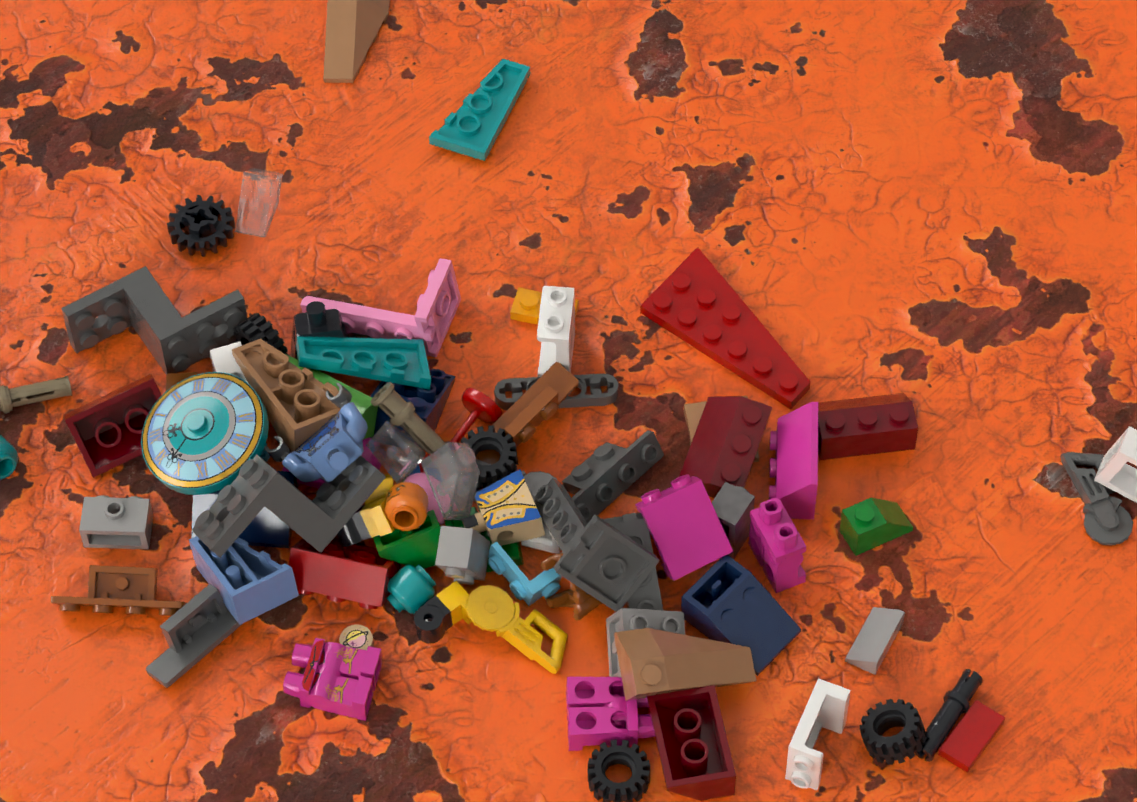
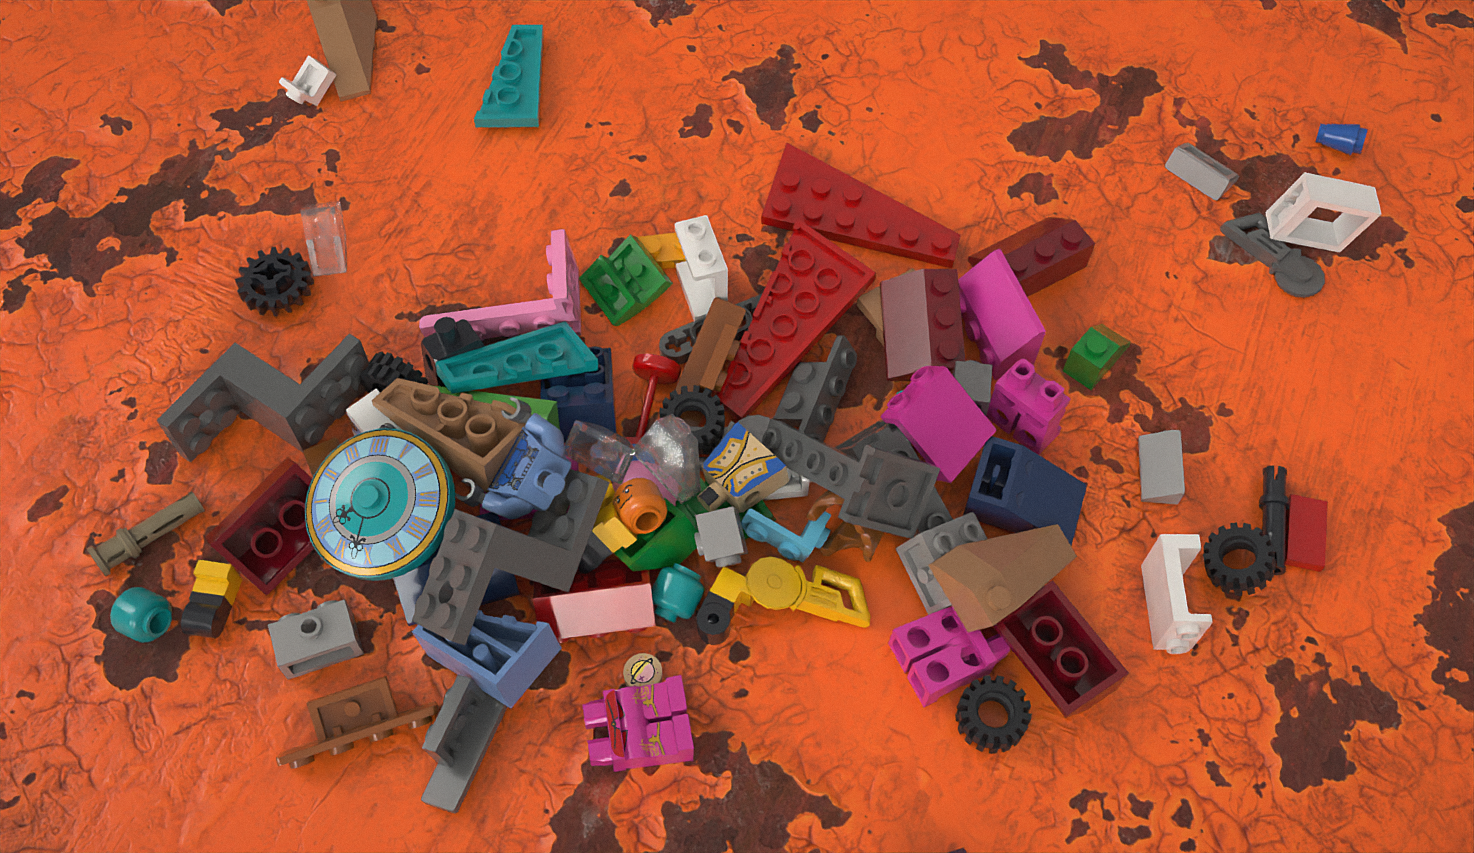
camera: 25 degrees left, 5 degrees up
dark tan pin [370,382,456,467] -> none
none -> leg [181,560,242,639]
none -> white bracket [279,55,337,106]
none -> green slope [579,234,673,326]
none -> red wing [716,218,876,420]
none -> light grey slope [1165,143,1240,200]

